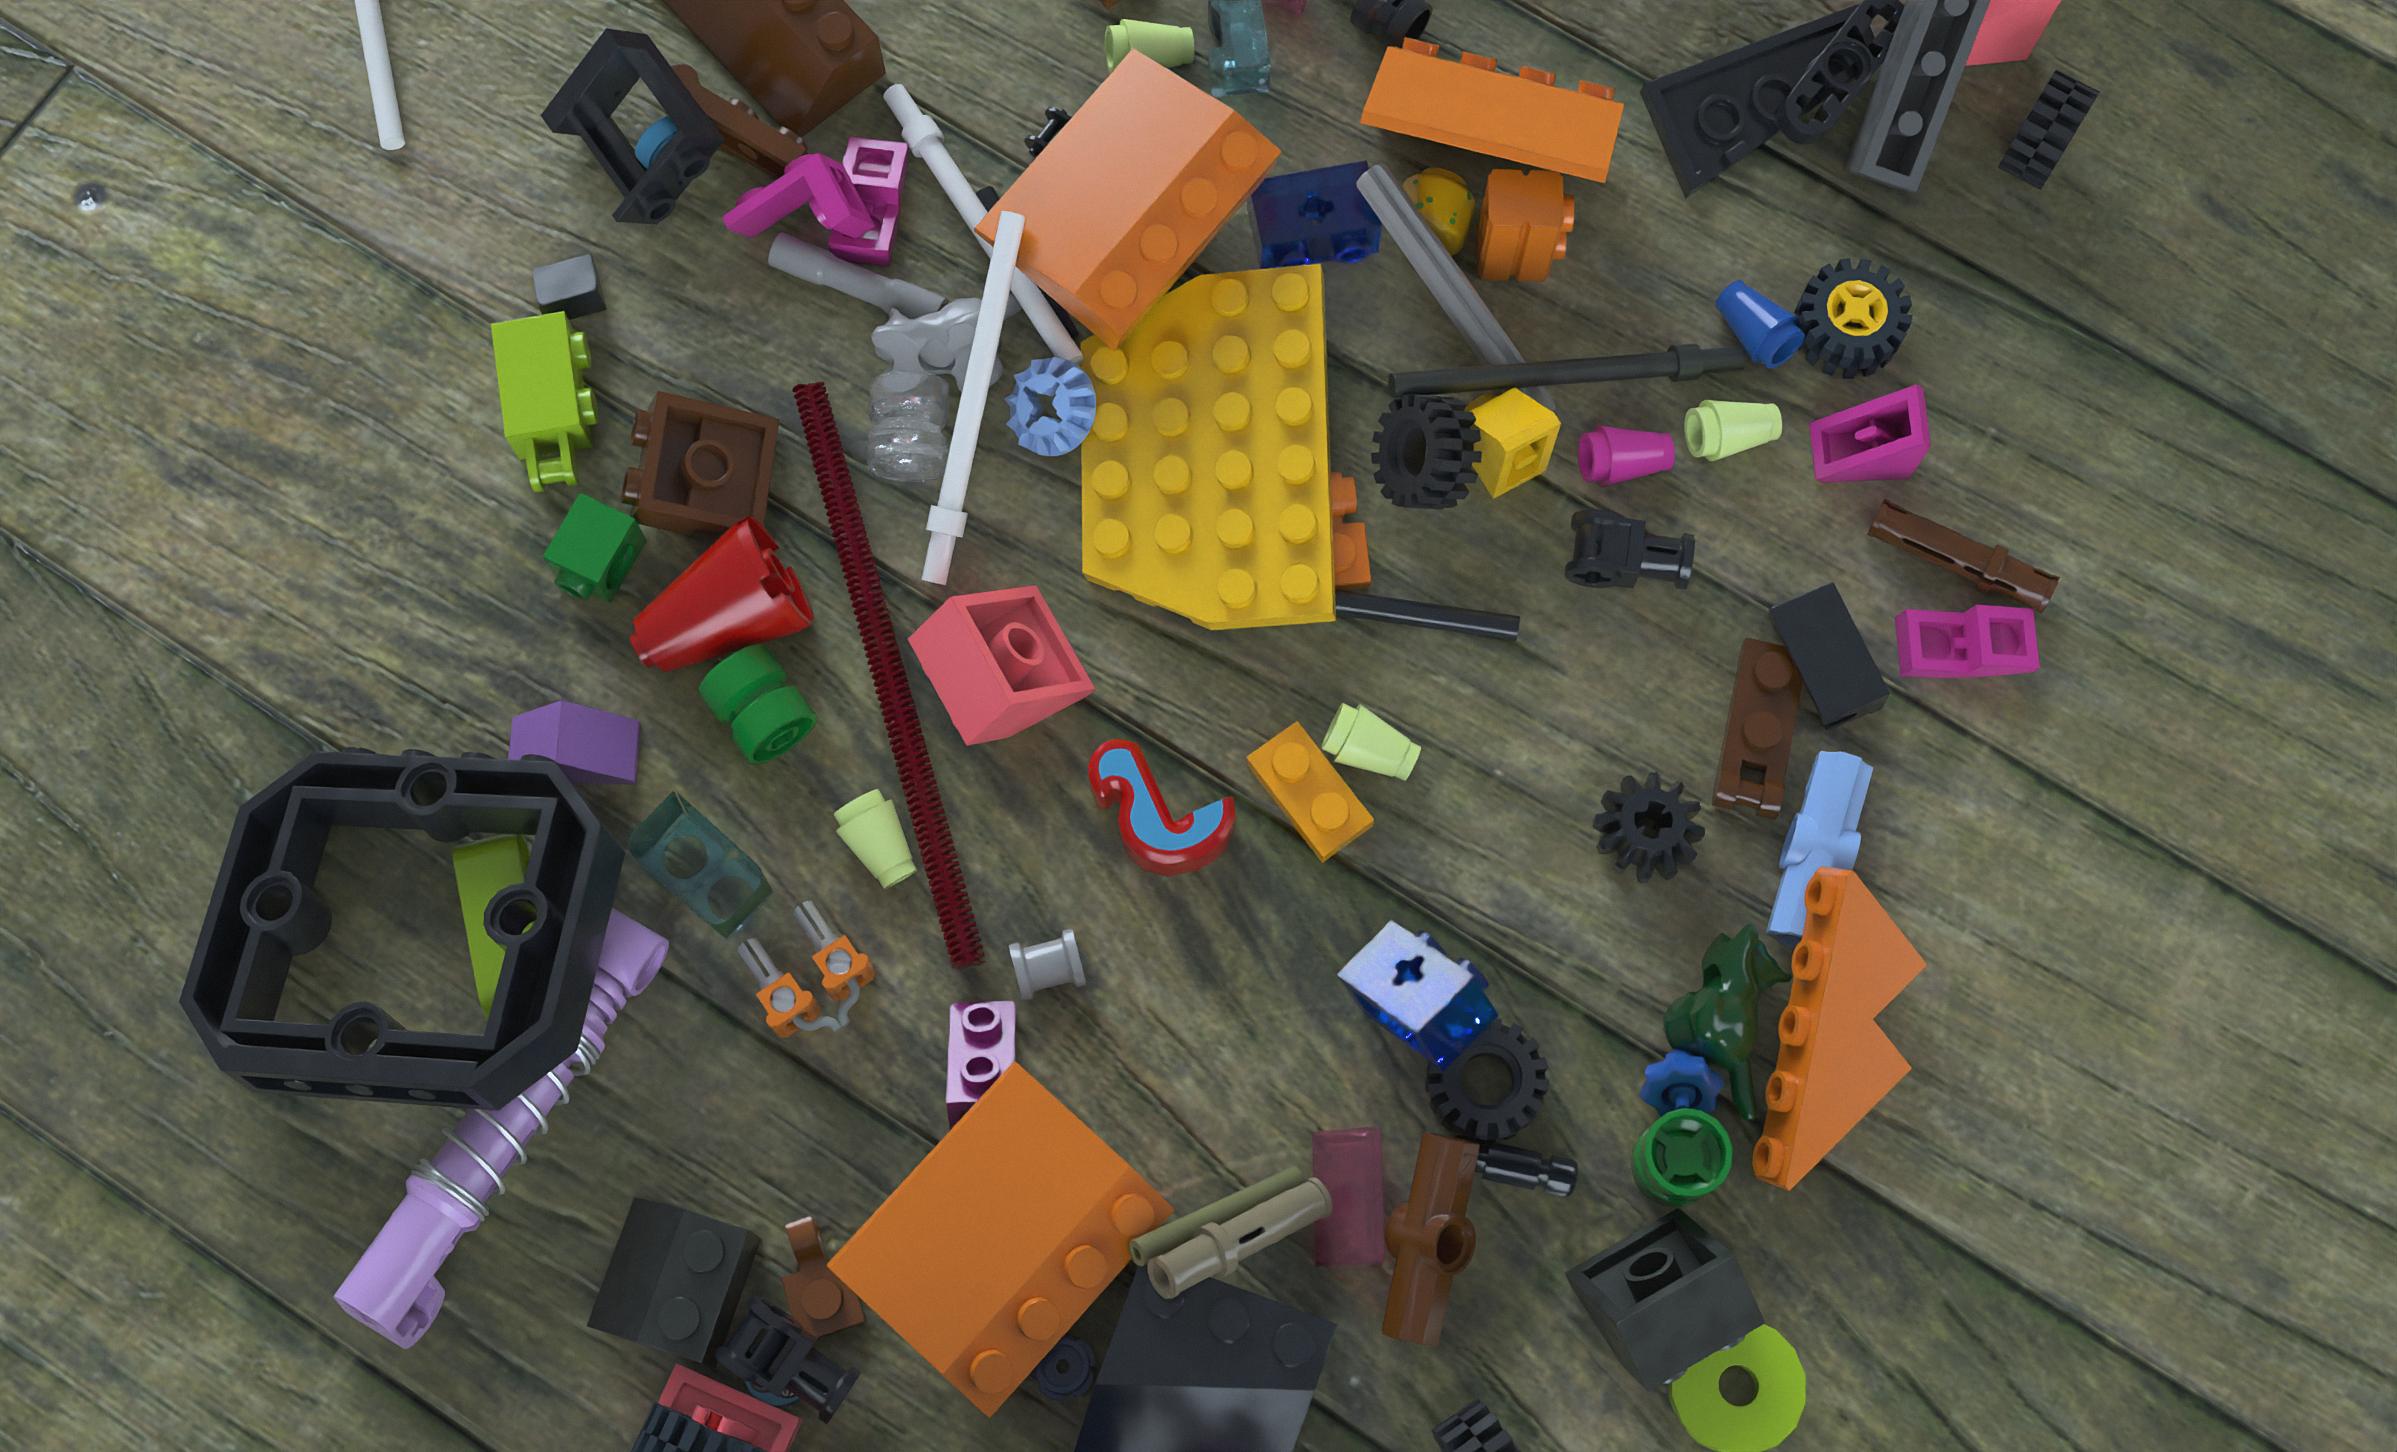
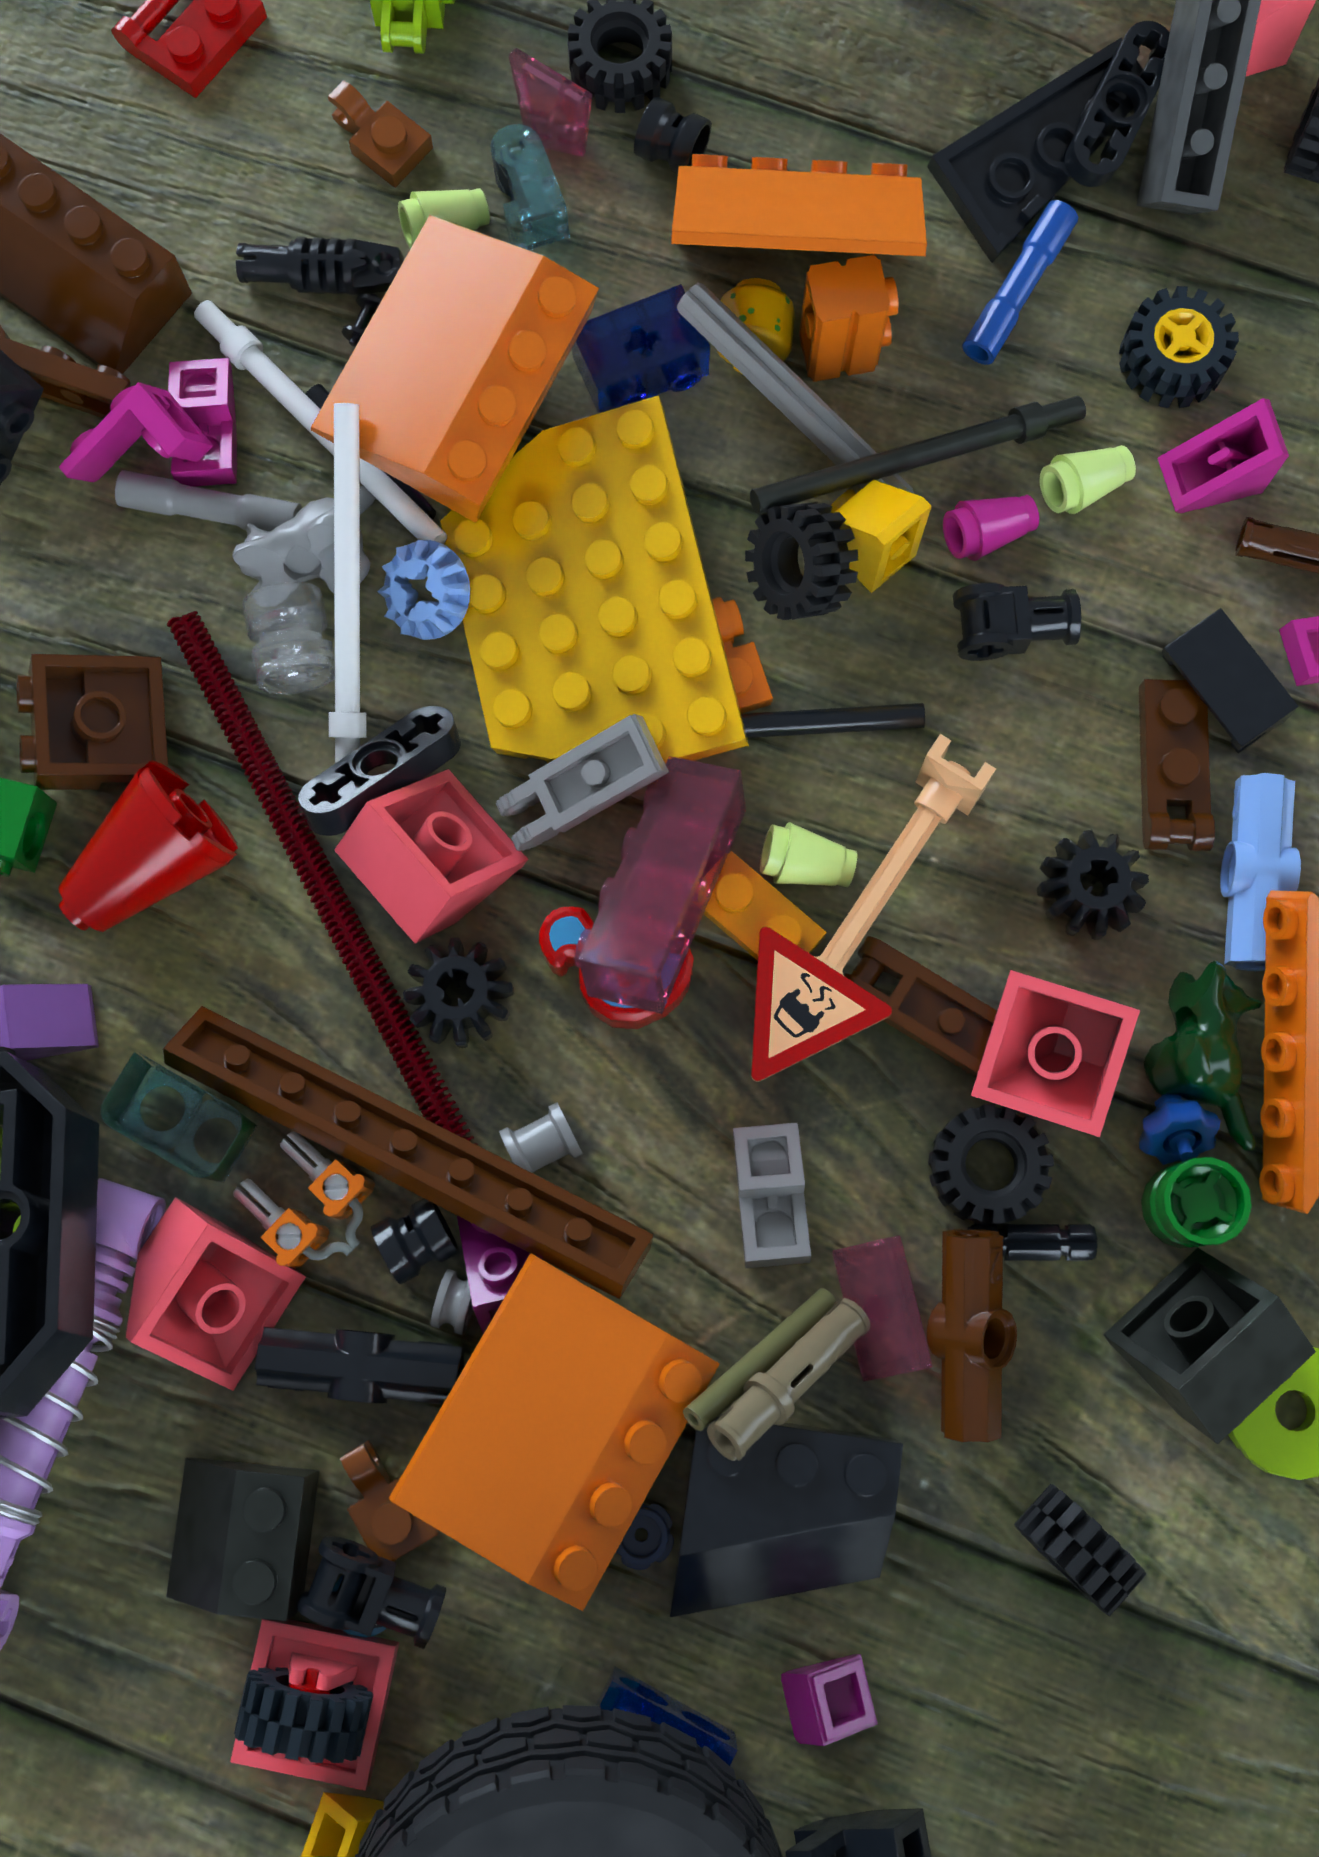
camera: 10 degrees left, 5 degrees up
green wheel [698,644,818,765] -> none
yellowish green cone [834,789,918,890] -> none
clear blue brick [1337,920,1499,1071] -> none
blue cone [1715,280,1805,369] -> none
none -> coral slope [125,1197,306,1391]
none -> reddish brown plate [163,1006,654,1299]
none -> black hinge [236,237,404,295]
none -> black piece [255,1327,465,1404]
none -> black beam [298,706,461,836]
none -> black wheel [371,1198,460,1284]
none -> black gear [403,938,514,1048]
none -> light grey bush [430,1269,473,1335]
none -> light grey hinge [496,714,669,851]
none -> clear pink brick [575,756,746,1014]
none -> light grey slope [733,1123,811,1269]
none -> light nougat piece [751,734,996,1082]
none -> reddish brown plate [843,936,997,1078]
none -> blue piece [962,200,1078,365]
none -> coral slope [971,970,1140,1137]

